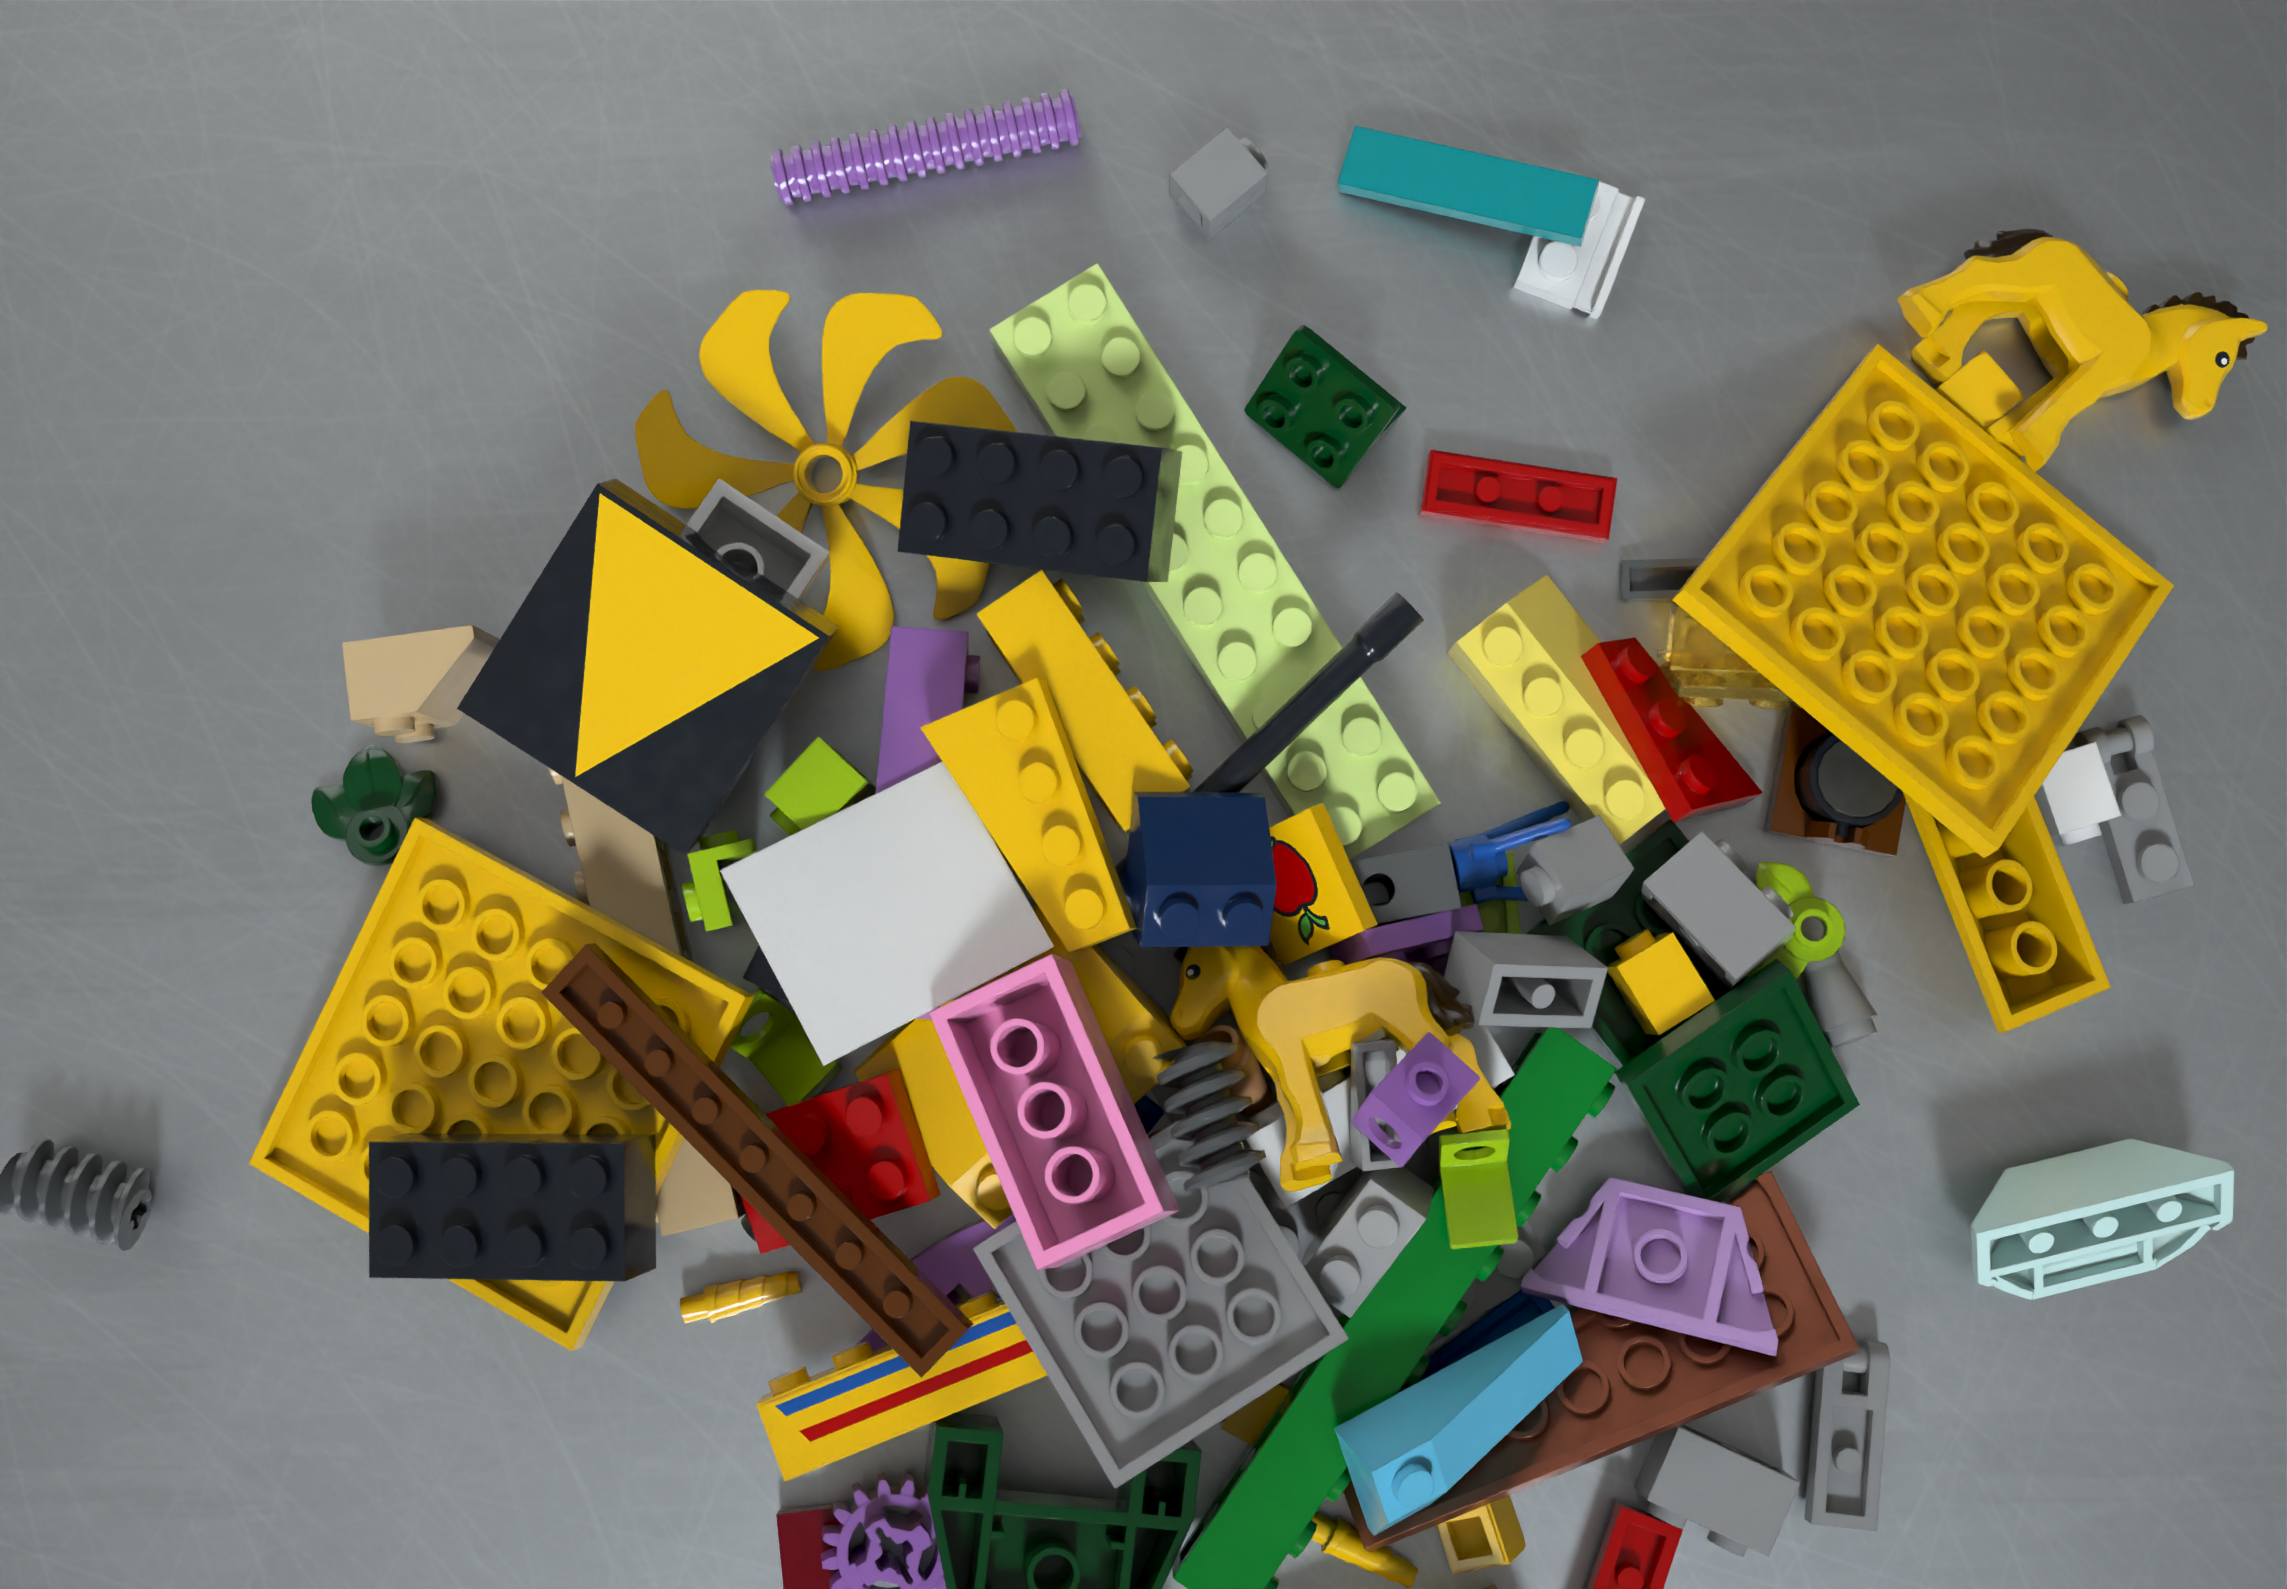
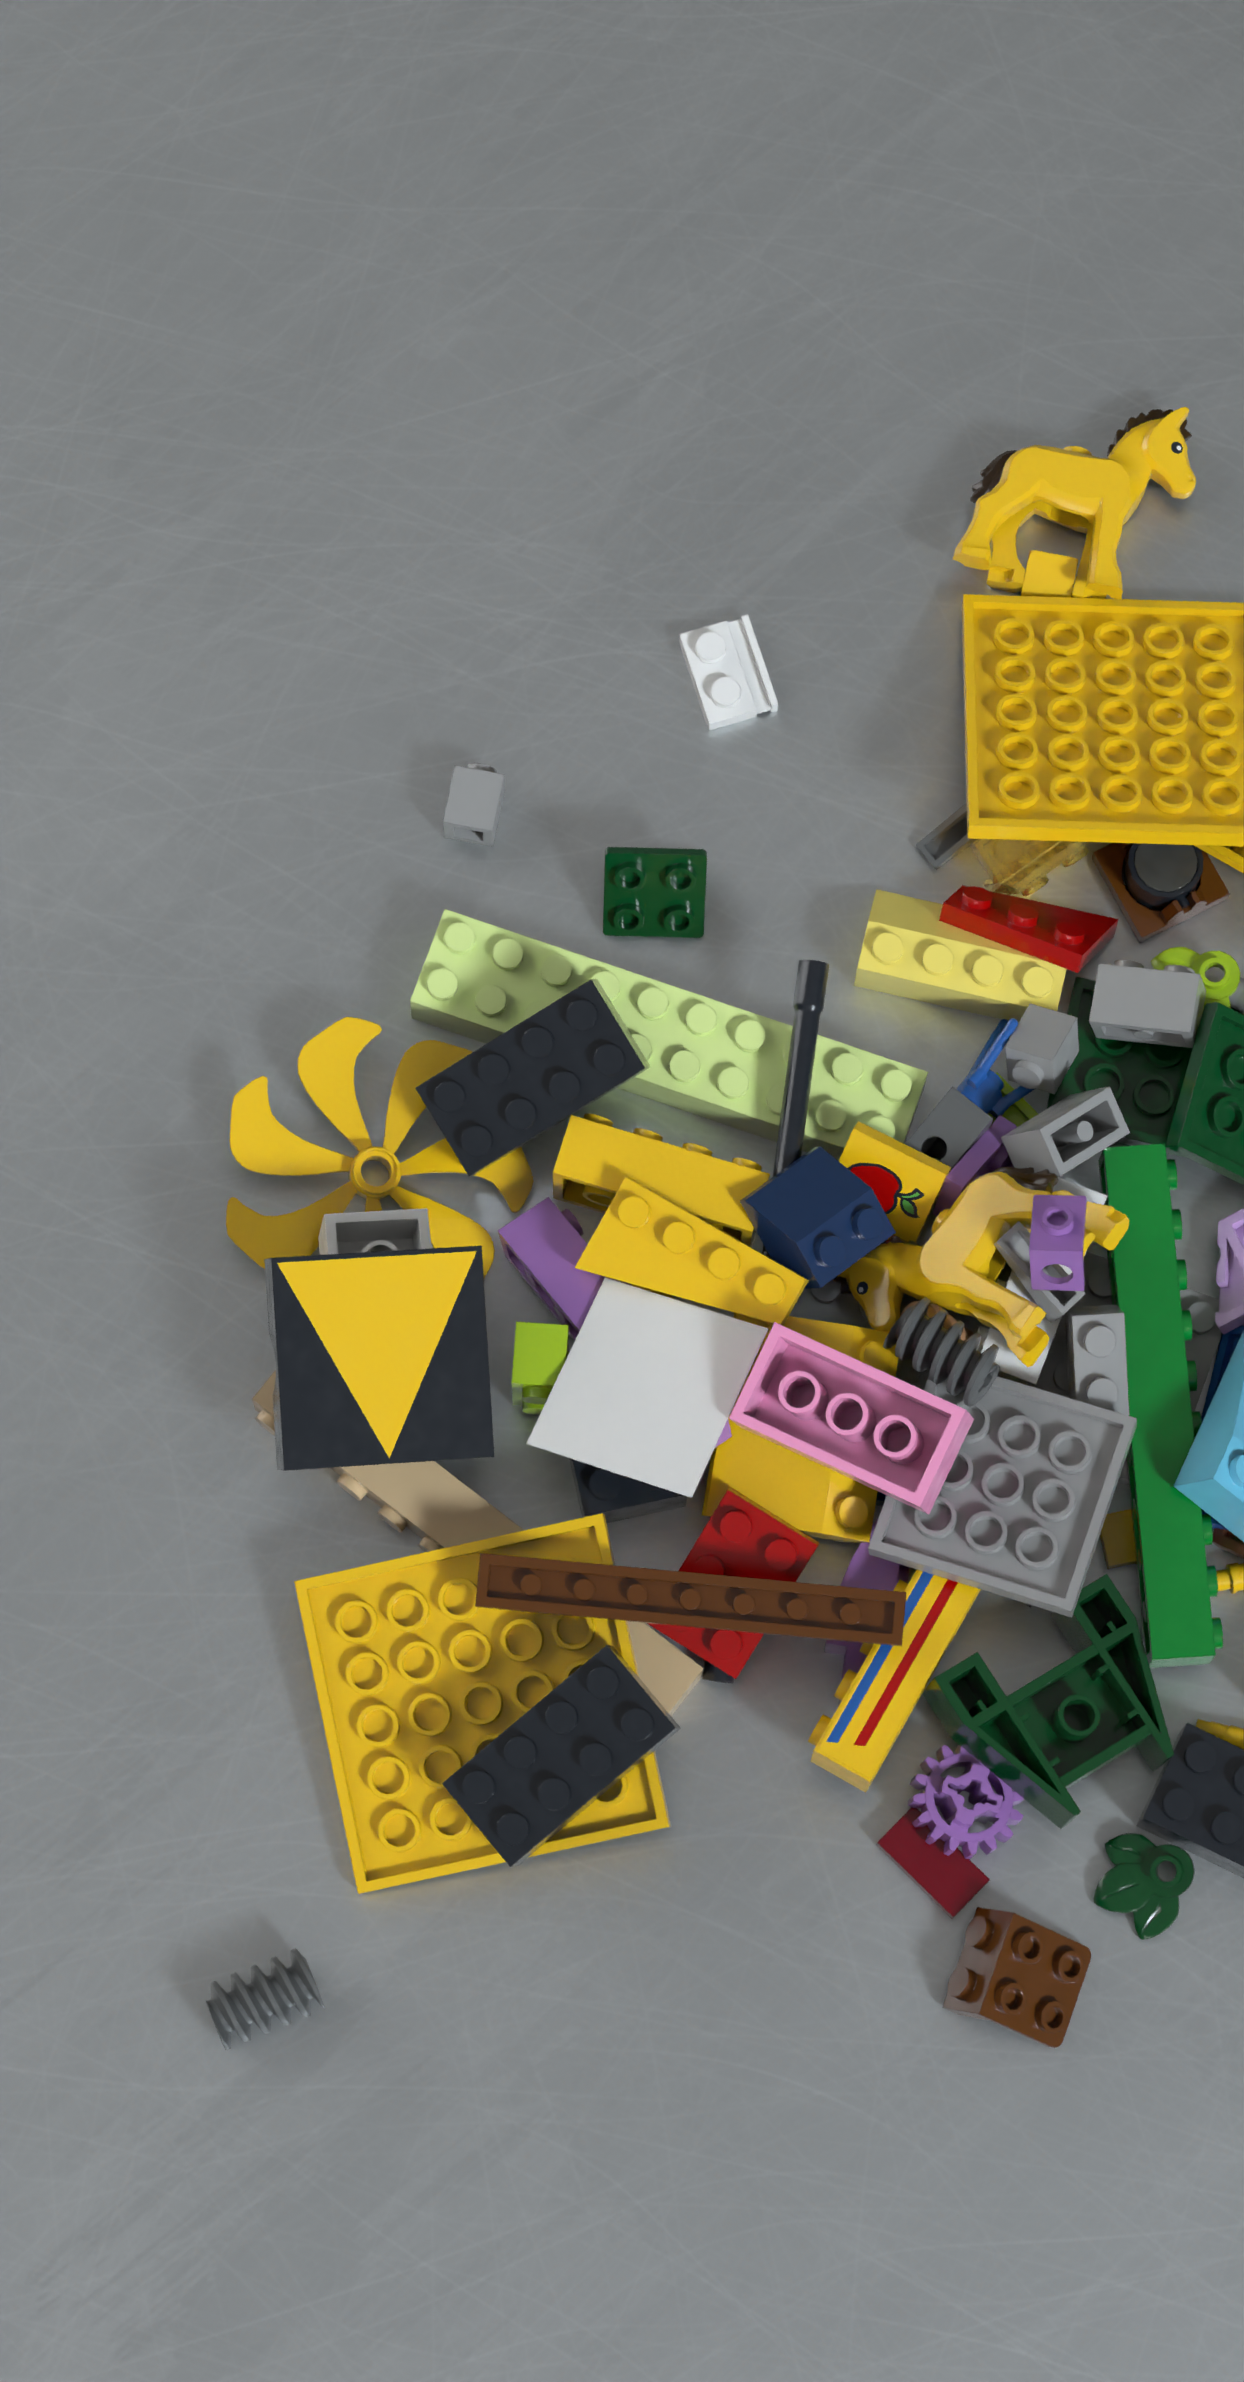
camera: 45 degrees left, 10 degrees down
dark green plate [311,744,438,866] -> none
tan slope [342,625,500,743] -> none
yellow animal [680,1271,803,1324] -> none
lime bracket [681,830,756,932] -> none
lime bracket [730,988,843,1105] -> none
medium lavender piece [770,89,1081,206] -> none
teal tile [1337,126,1599,247] -> none
red tile [1419,450,1618,544] -> none
lime bracket [1438,1129,1518,1249] -> none
yellow brick [1606,929,1715,1035] -> none

